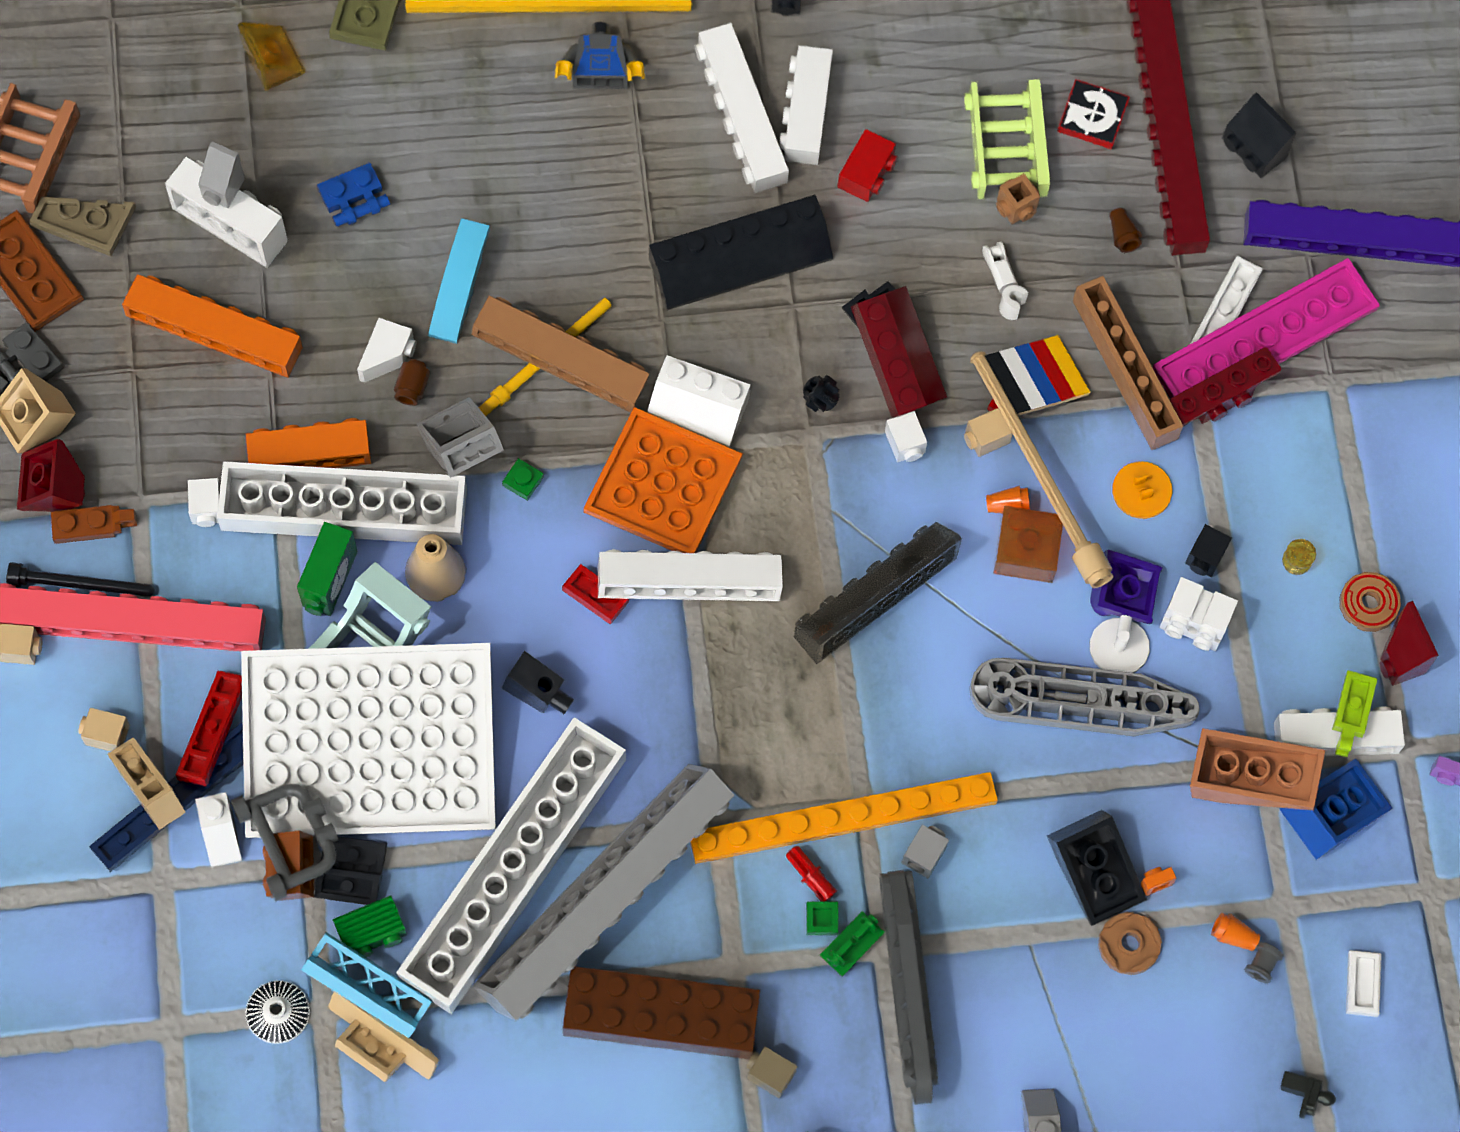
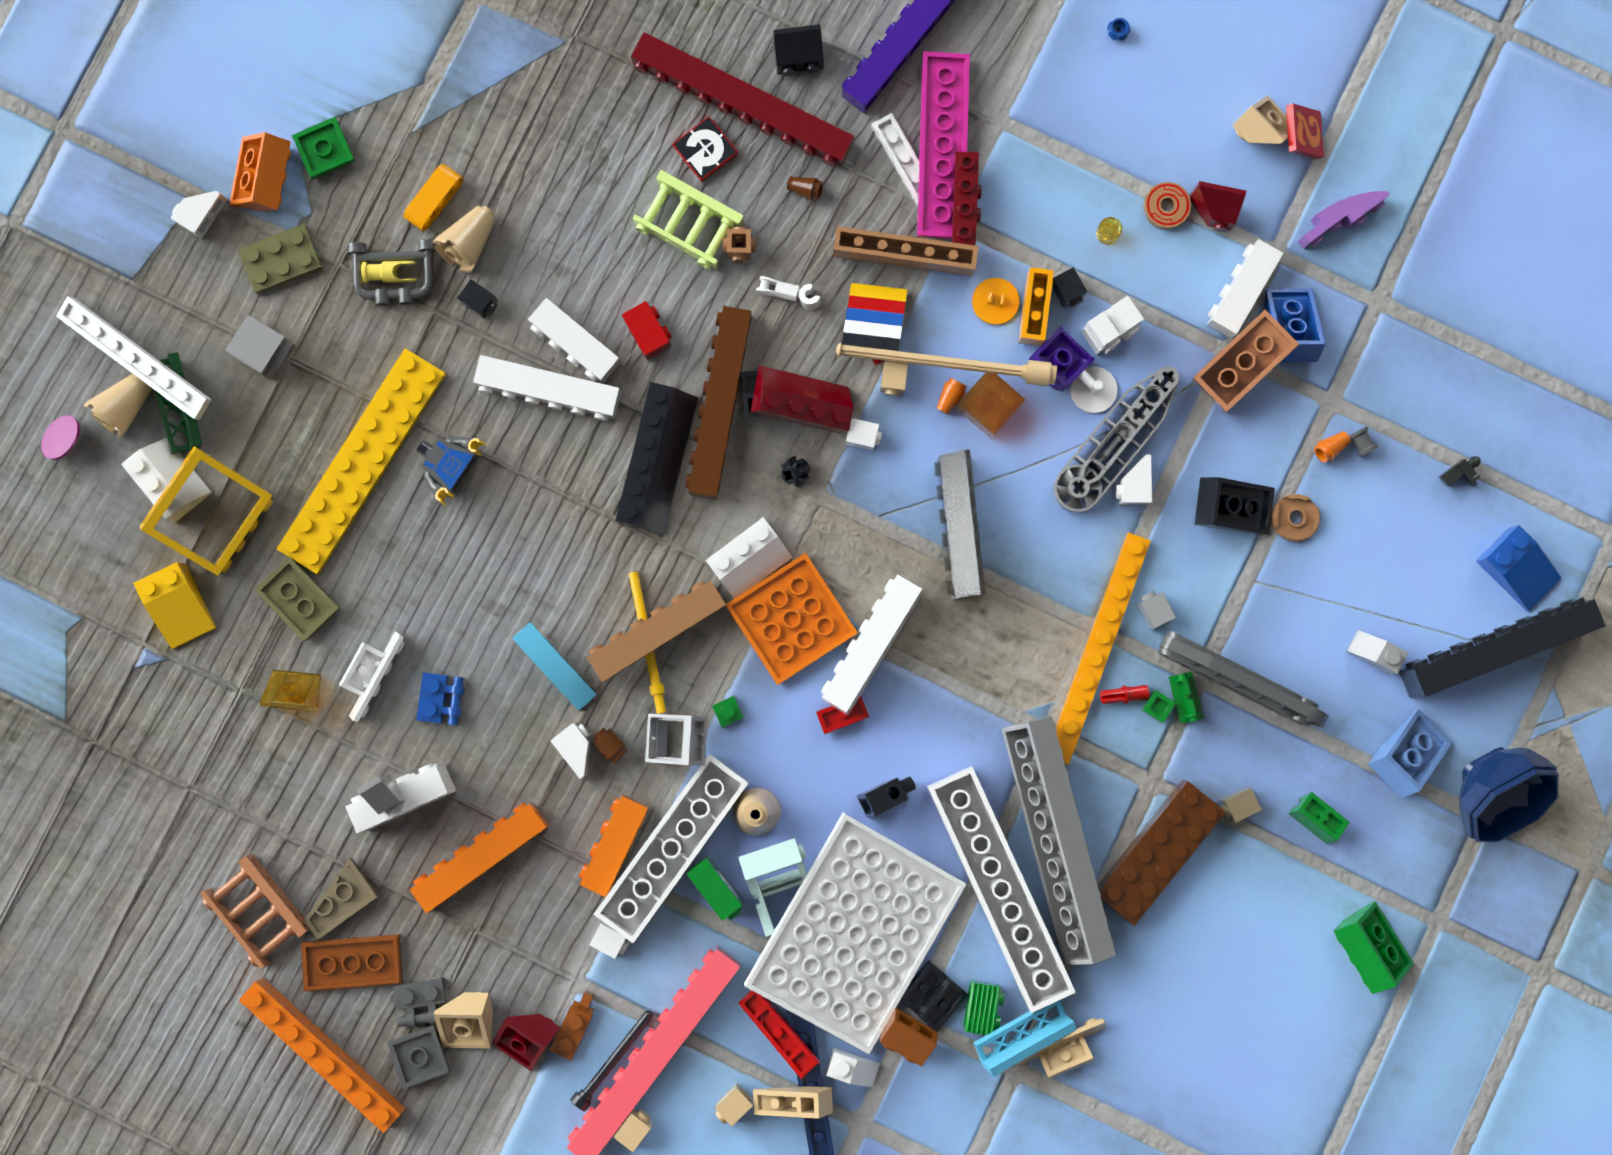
camera: 55 degrees left, 15 degrees up
dark grey bar [230,783,338,902] -> none
dish [246,981,310,1044] -> none
orange plate [1140,867,1176,896] -> none
lime plate [1332,670,1378,757] -> none
white tile [1346,950,1381,1017] -> none
none -> white bracket [339,632,404,722]
none -> reddish brown brick [685,306,752,500]
none -> light orange brick [1018,267,1054,346]
none -> white slope [1115,455,1152,505]

